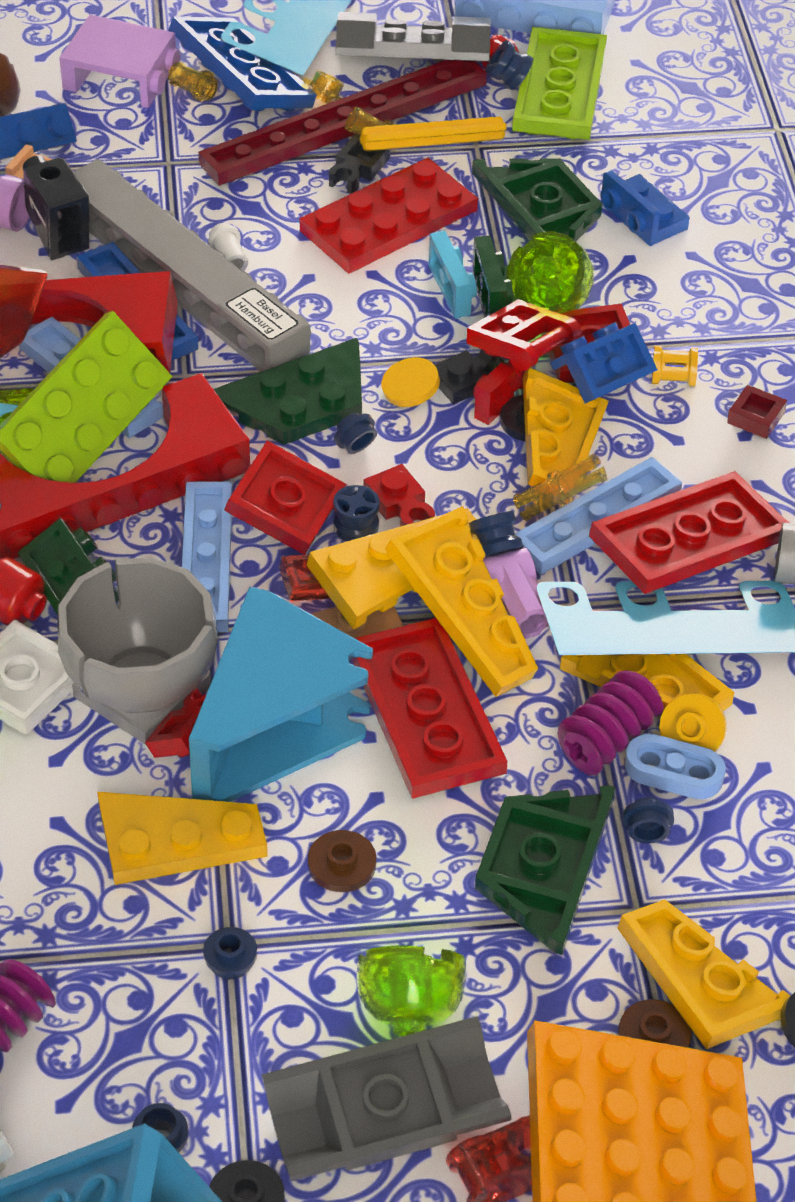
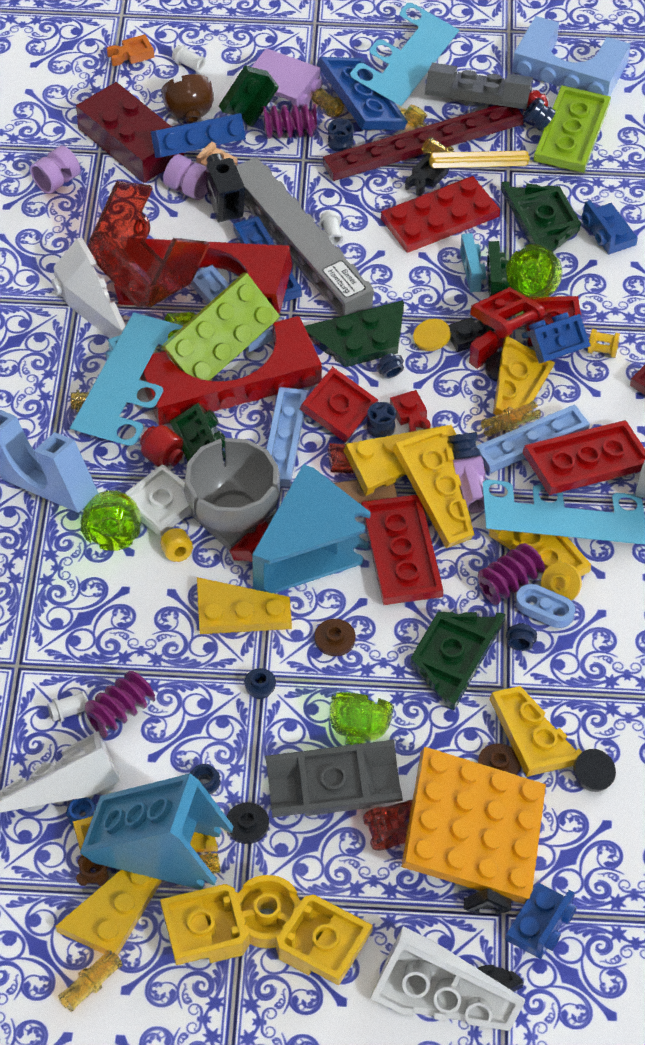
camera: 10 degrees right, 5 degrees up
none -> yellow piece [160,528,193,562]
none -> dark green bracket [218,65,279,126]
none -> magenta piece [263,104,317,139]
none -> dark blue wheel [328,118,354,152]

